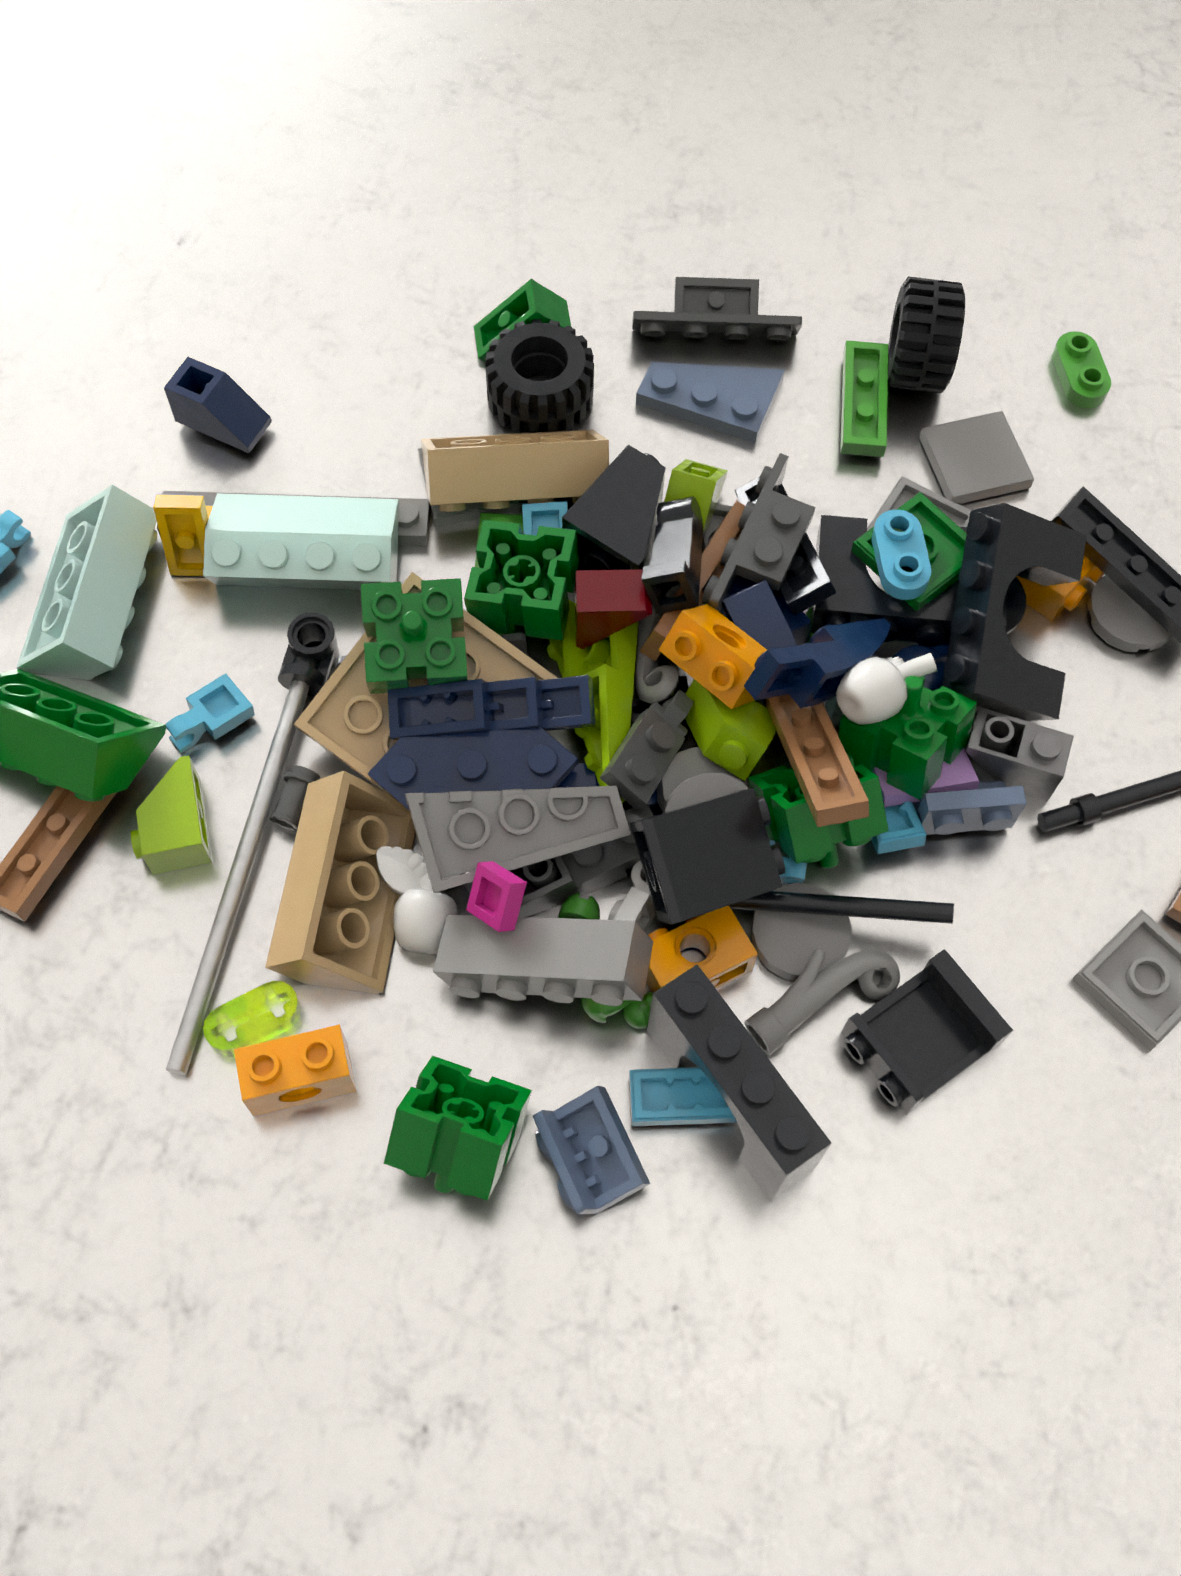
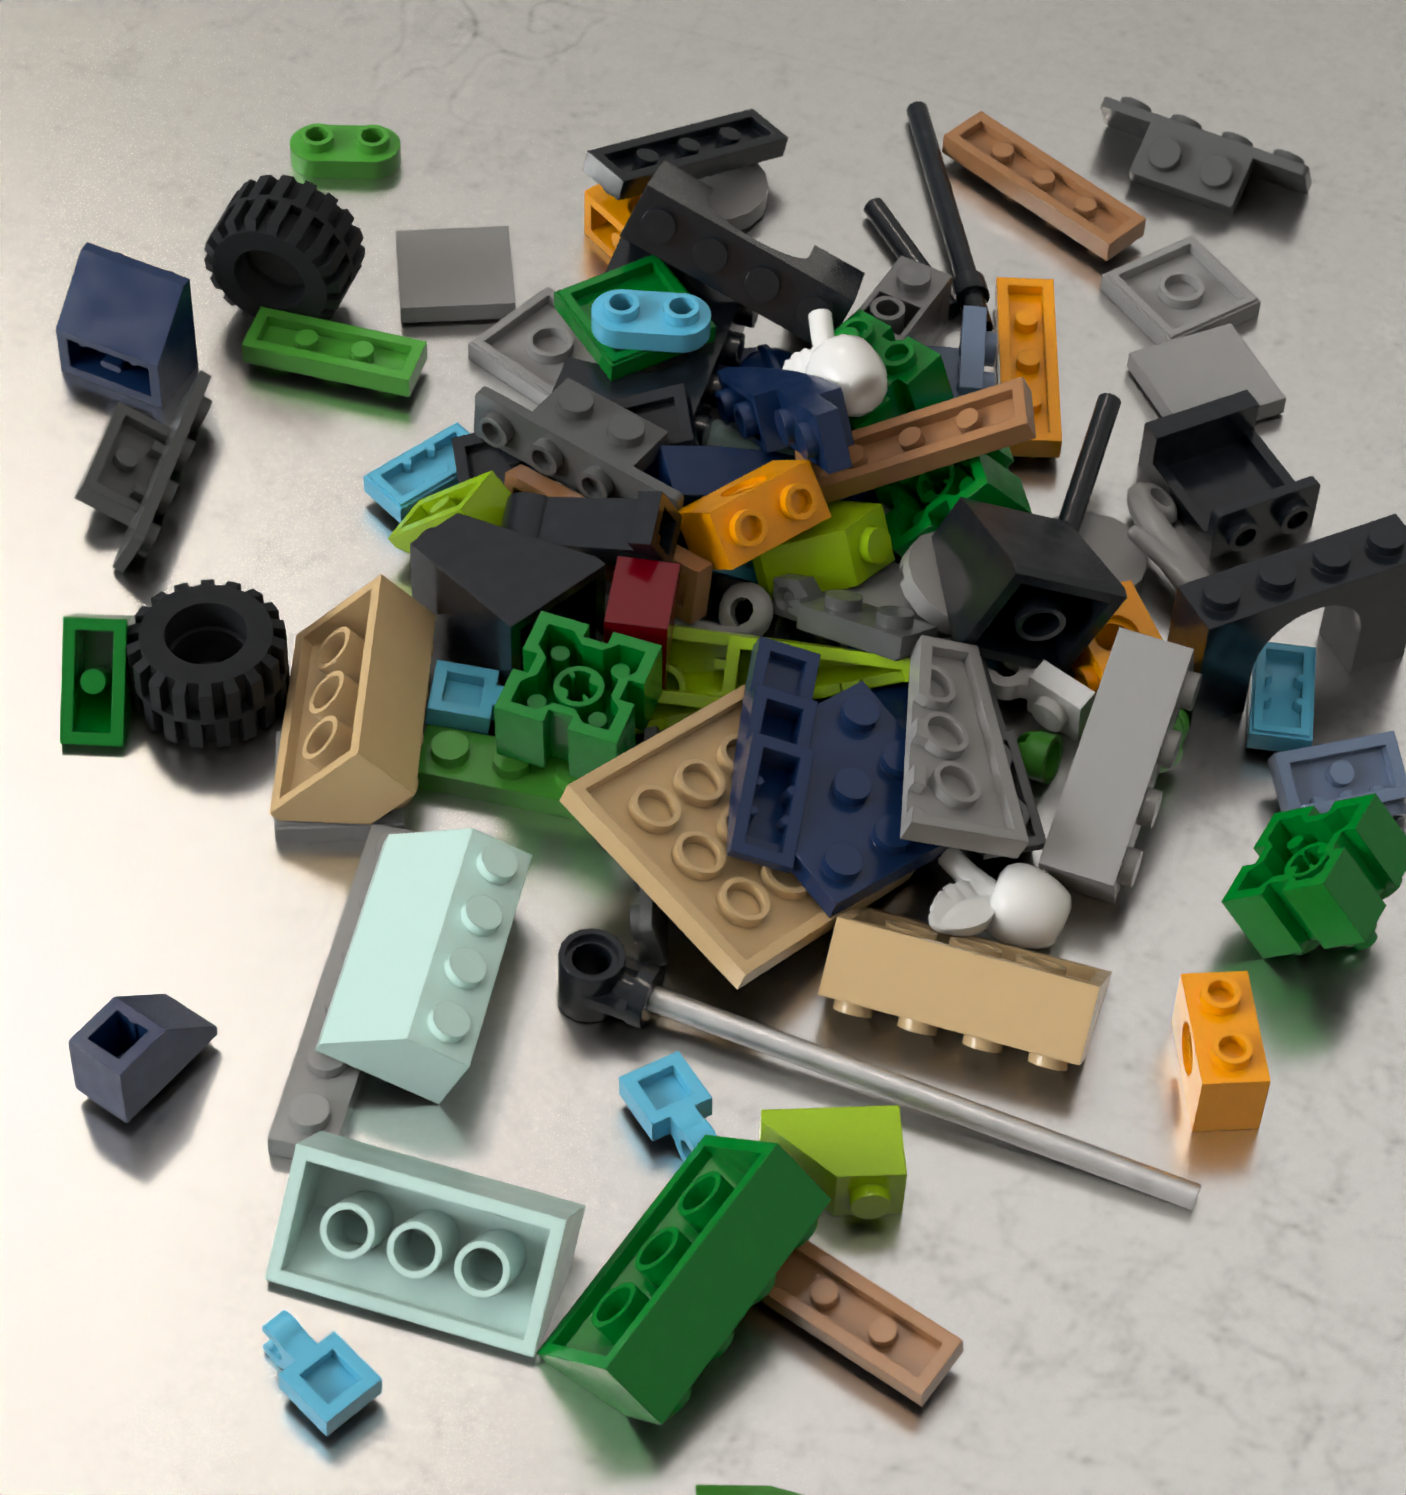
camera: 80 degrees left, 15 degrees down
yellow slope [153,495,213,576] -> none
clear neon green beam [203,981,301,1057] -> none
dark grey pin [269,765,320,831] -> none
green brick [360,578,468,694] -> none
dark pink plate [466,861,527,932] -> none
sand blue wing [636,362,785,443] -> none
none -> dark blue slope [56,242,198,409]
none -> medium azure plate [363,422,471,523]
none -> black bar [864,198,960,321]
none -> light orange plate [994,277,1062,458]
none -> light grey tile [1127,323,1286,421]

